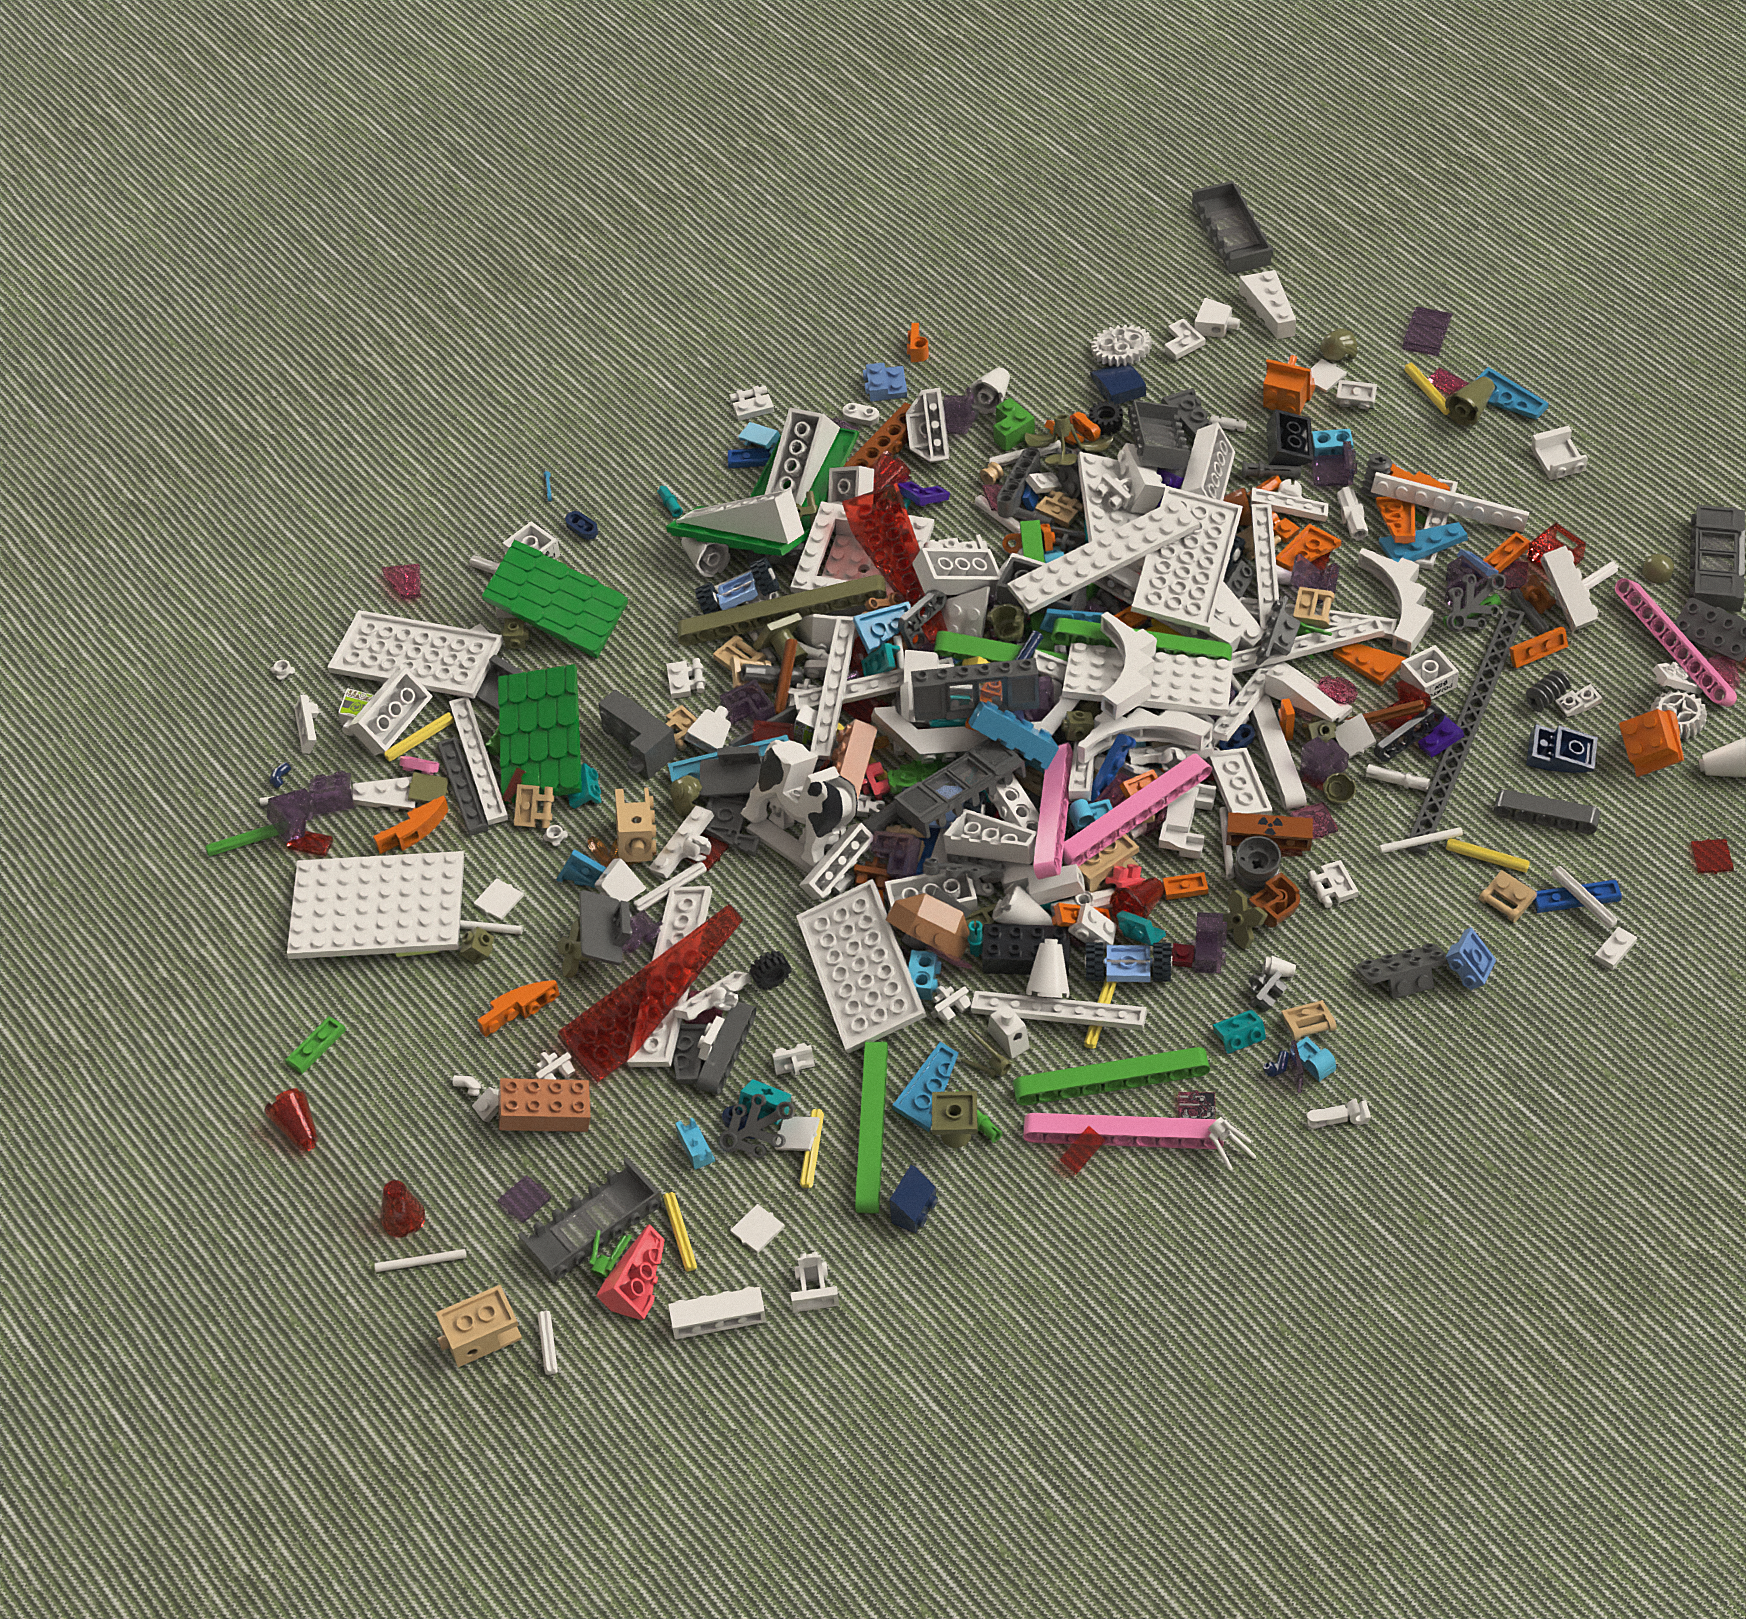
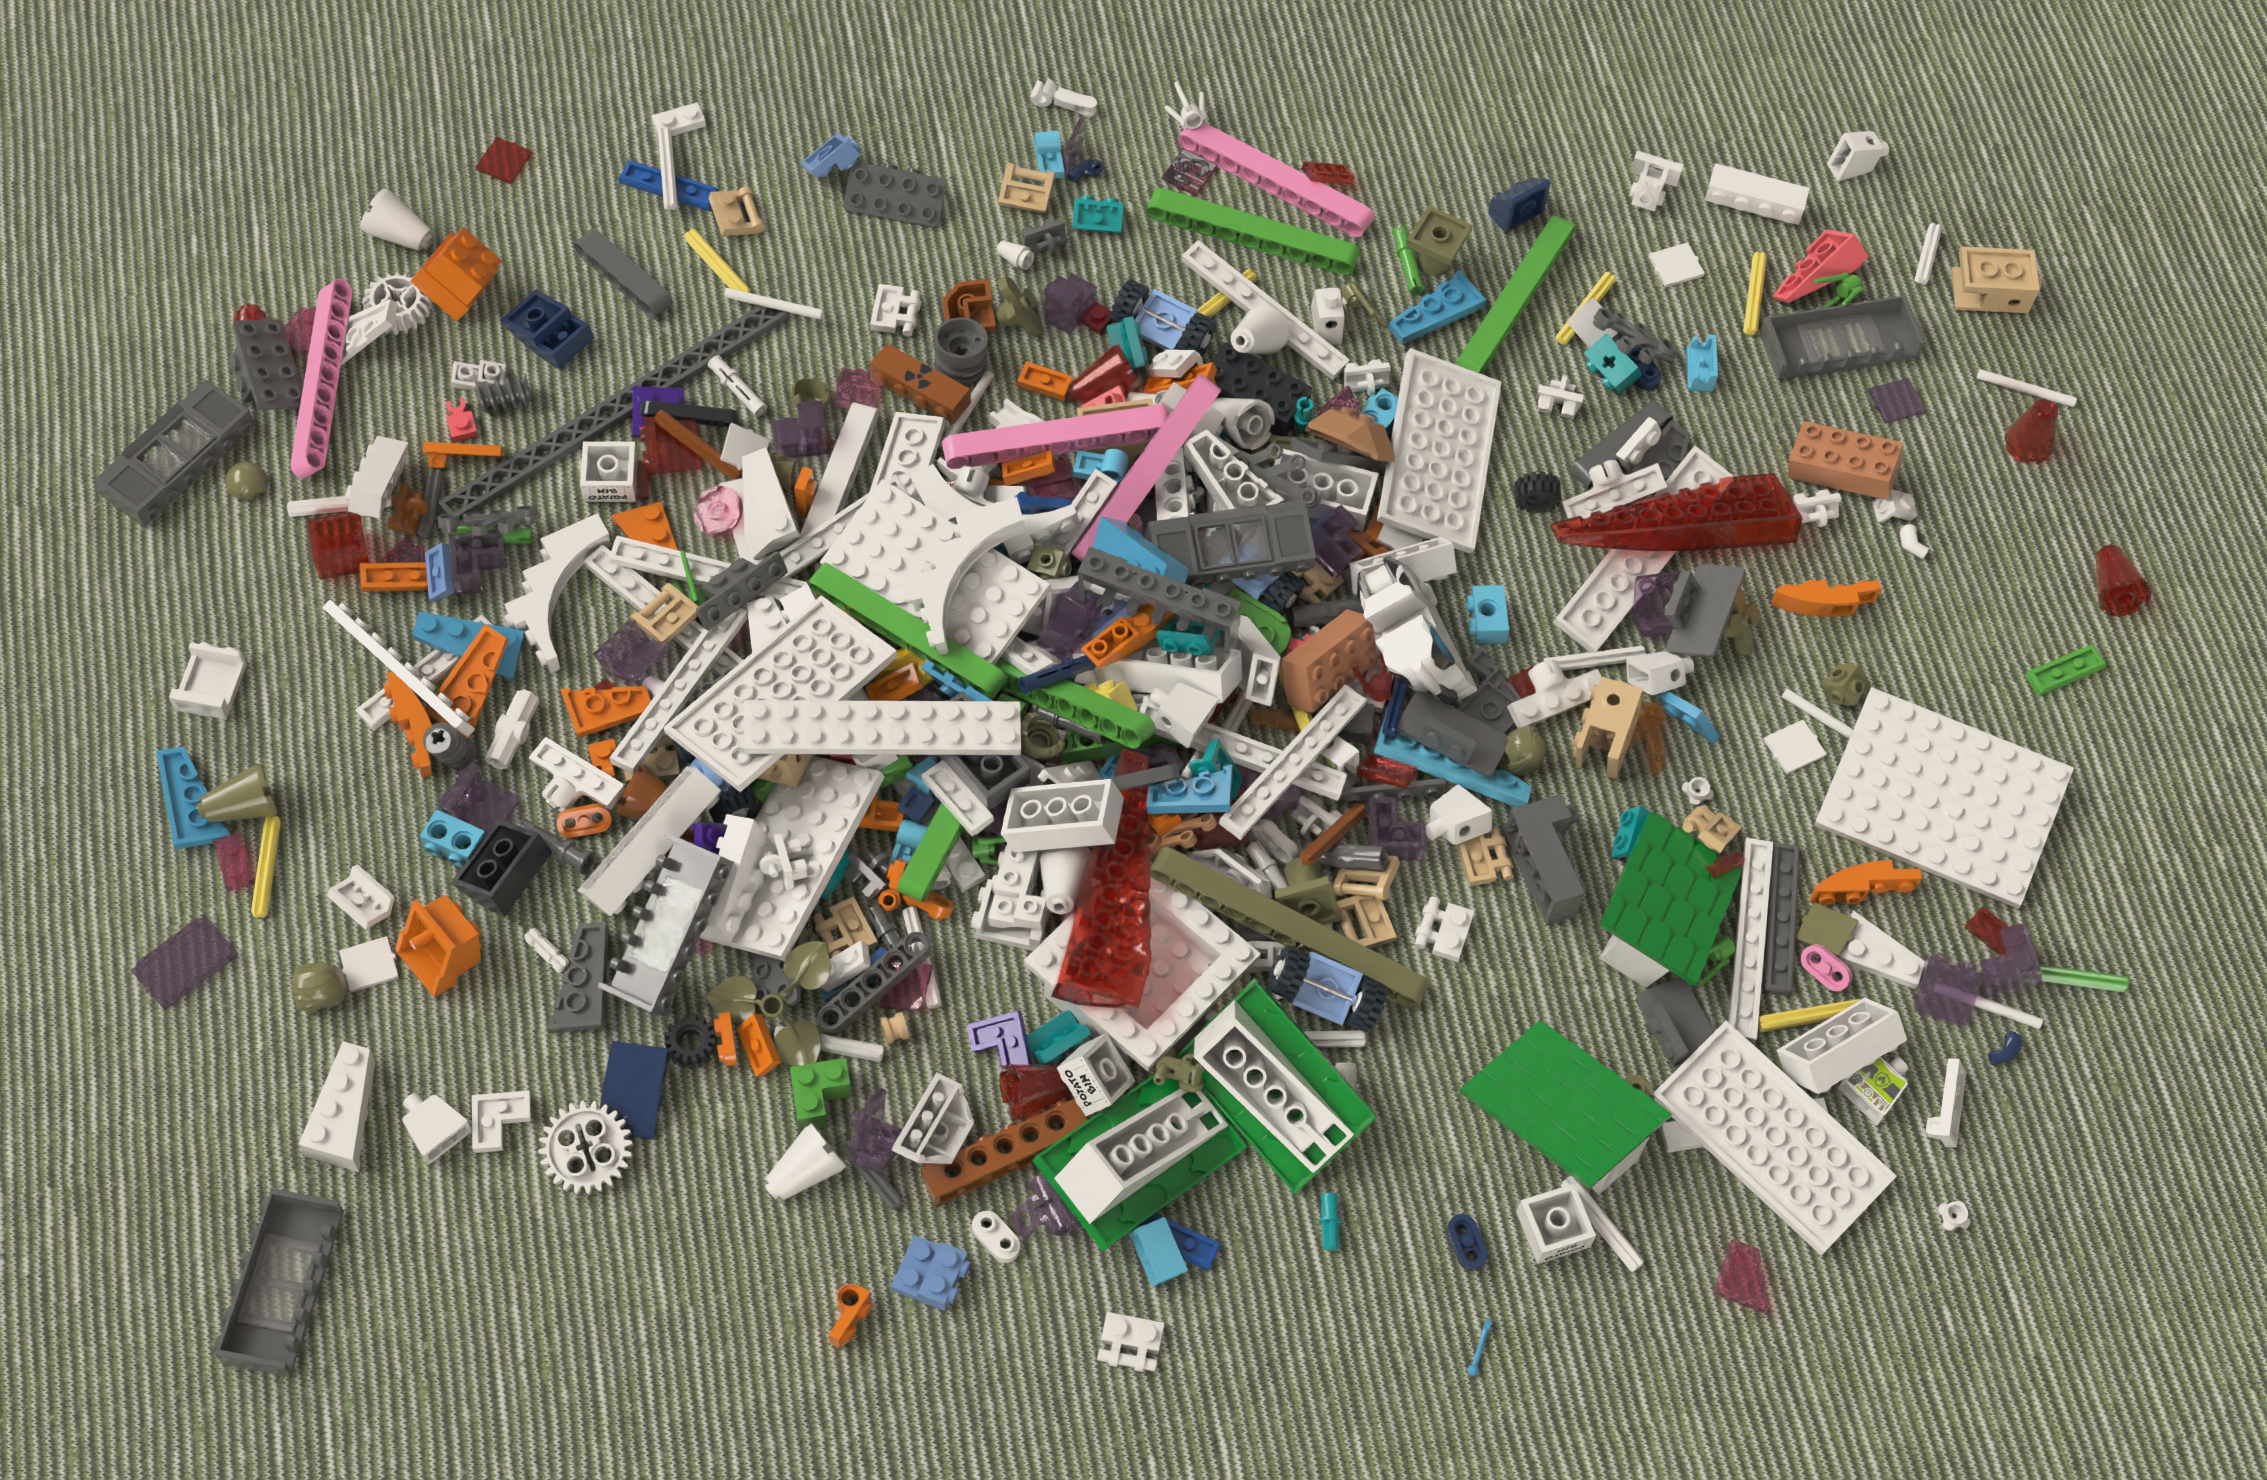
camera: 160 degrees left, 10 degrees up
none -> coral plate [446,397,478,443]
none -> medium azure brick [1466,585,1509,644]
none -> white torso [1827,131,1889,181]

